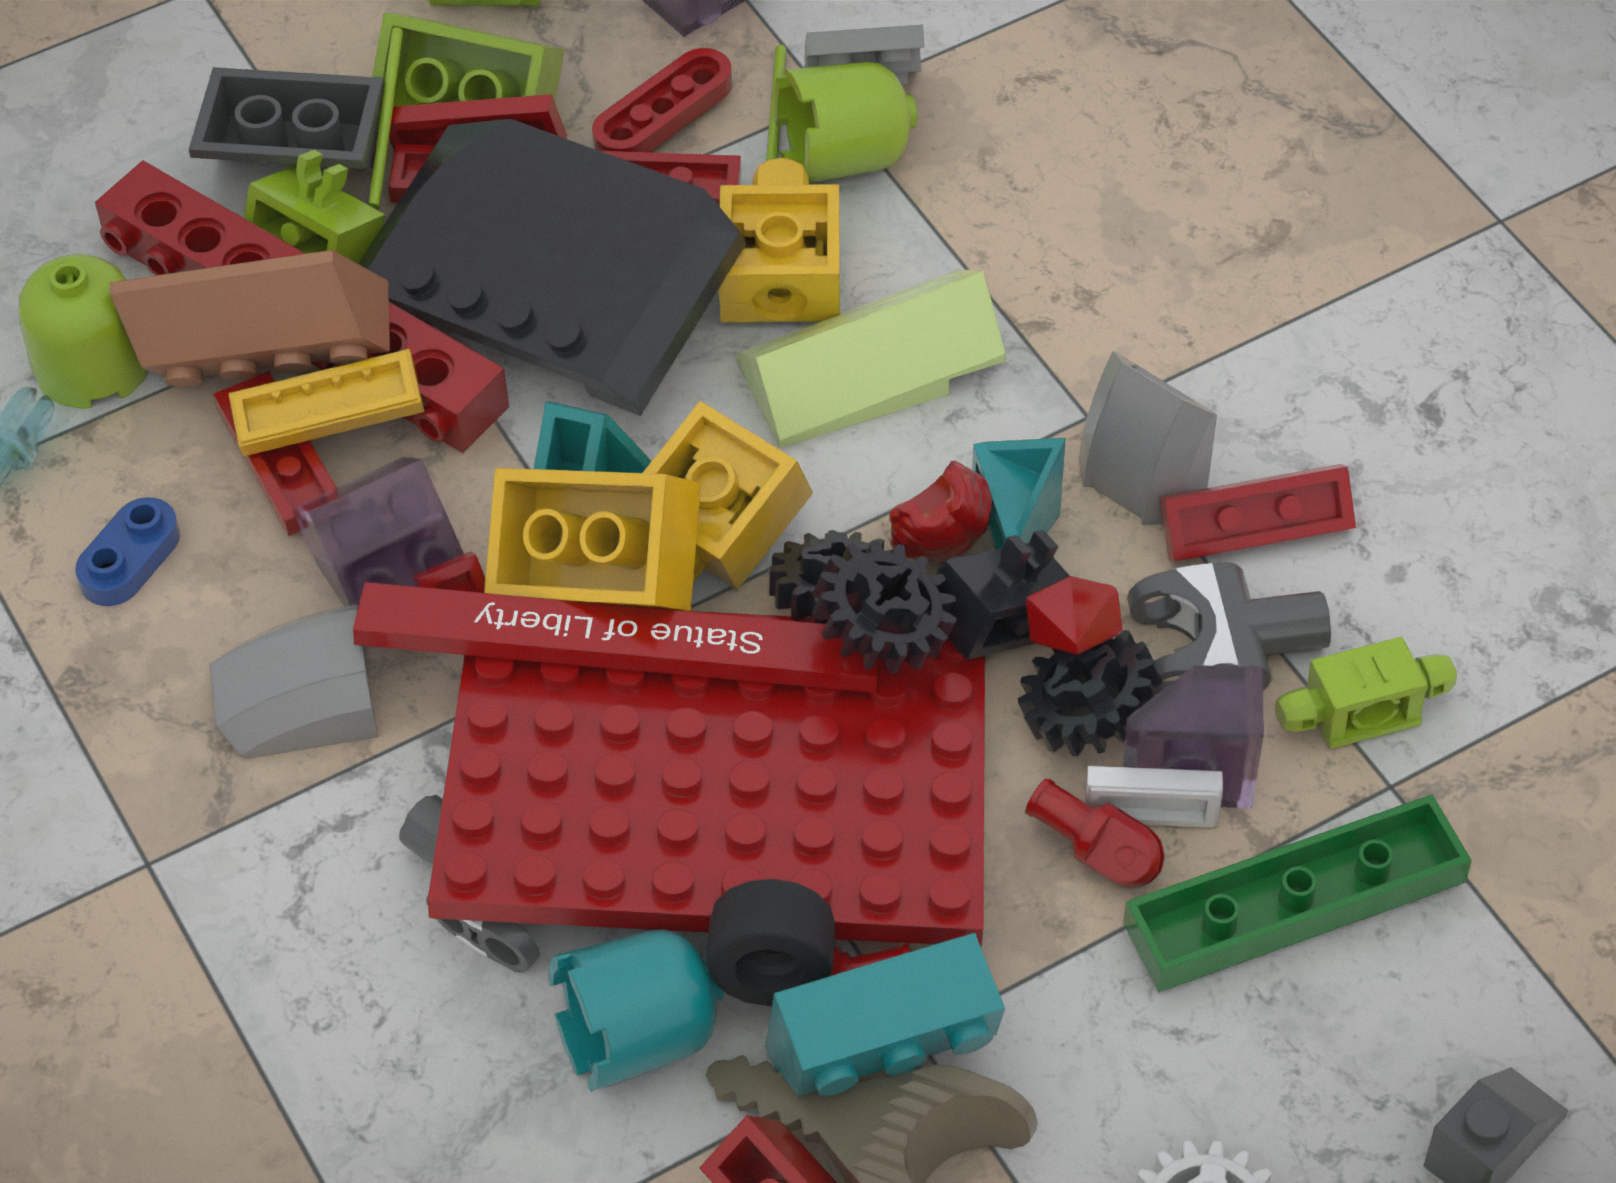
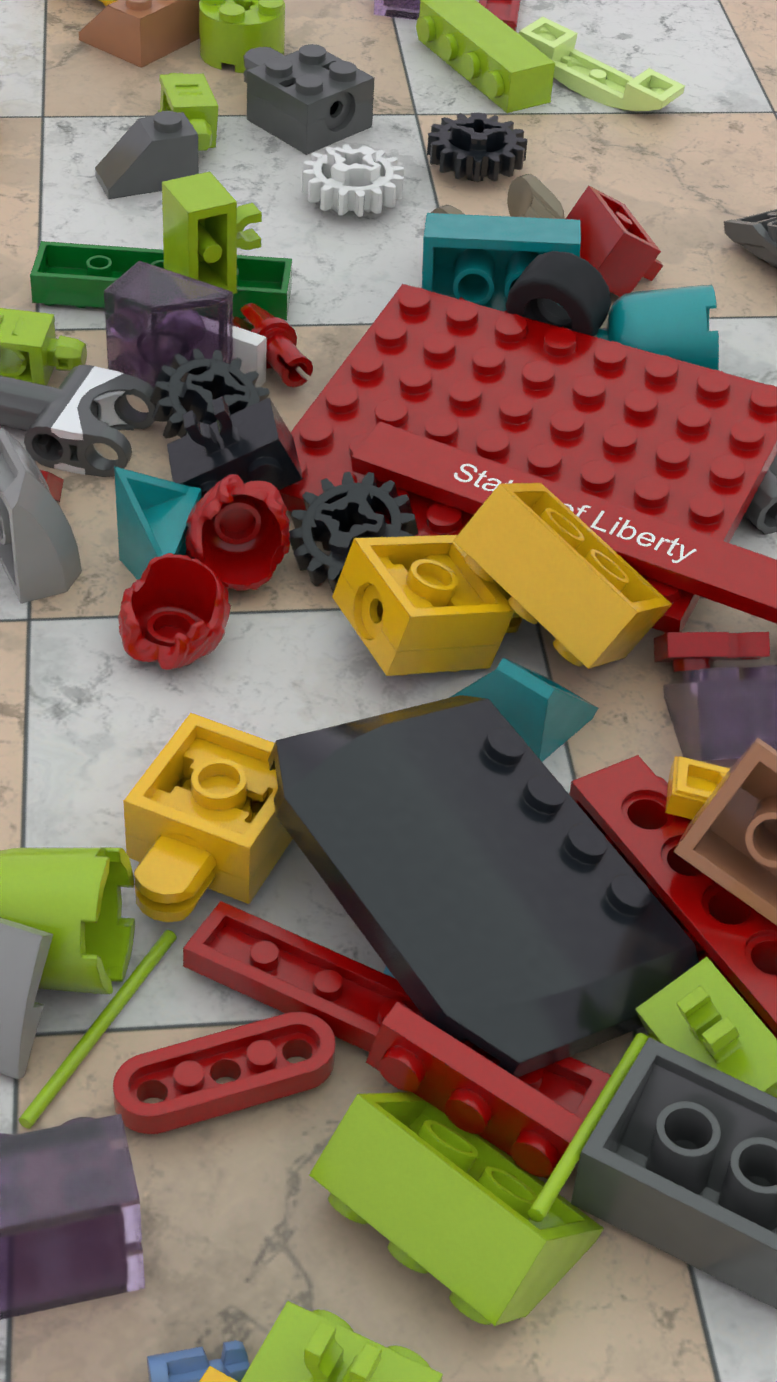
camera: 160 degrees left, 10 degrees down
yellowish green slope [736,269,1006,448] -> none
black gear [812,540,956,674] -> none
red slope [1026,576,1123,655] -> none
none -> red hair [118,553,232,670]
none -> lime brick [162,171,262,305]

